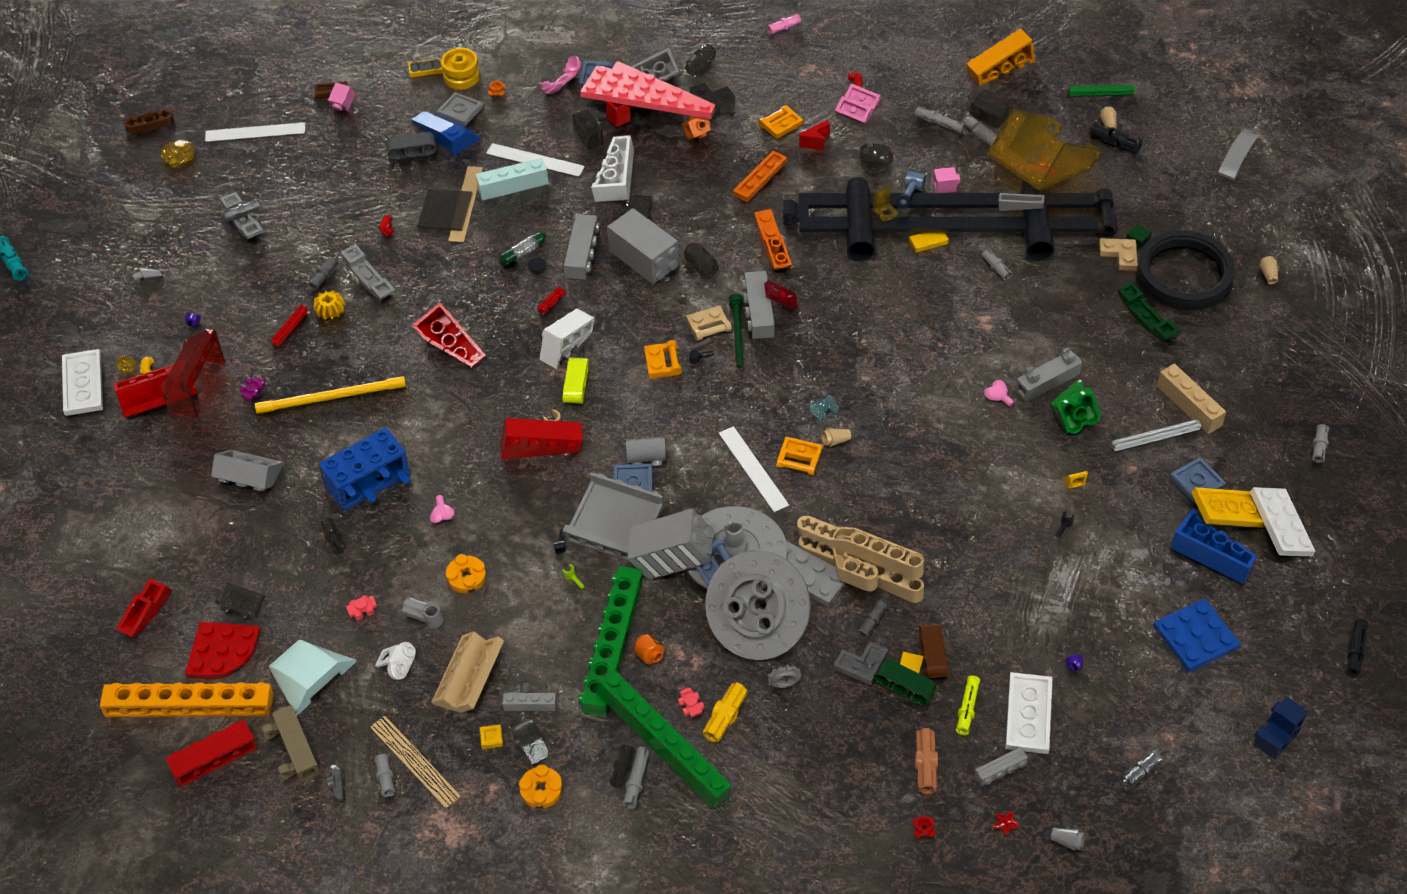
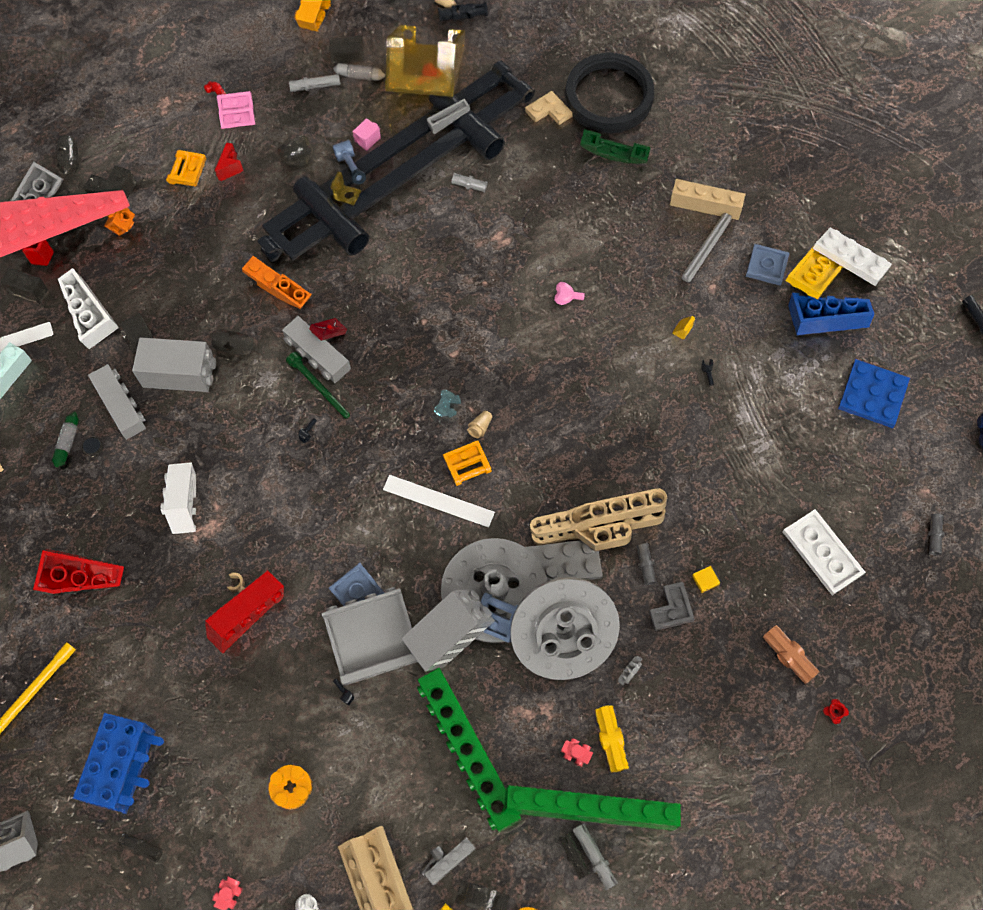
camera: 40 degrees left, 15 degrees up
light grey piece [402,598,444,629] -> none
bright pink rock [430,495,454,523] -> none
red axle [537,286,565,315] -> none
lime hand [562,564,585,590] -> none
neon yellow beam [563,357,589,404] -> none
light grey brick [626,437,666,466] -> none
orange head [634,634,665,665] -> none
light orange plate [644,340,682,379] -> none
tan plate [686,305,732,341] -> none
orange plate [733,151,787,202] -> none
bright pink pin [768,14,801,35] -> none
dark green beam [873,658,936,705] -> none
yellow tile [909,232,949,253] -> none
reddish brown beam [919,624,948,678] -> none
neon yellow pin [956,676,980,735] -> none
light grey piece [974,747,1028,786] -> none
red plant [993,812,1019,836] -> none
light grey brick [1015,347,1082,403] -> none
green piece [1050,379,1102,434] -> none
light grey cone [1051,827,1085,851] -> none
dark purple hinge [1065,655,1083,672] -> none
dark green tile [1126,224,1152,246] -> none
tan cone [1259,256,1279,284] -> none
light grey pin [1312,424,1329,463] -> none

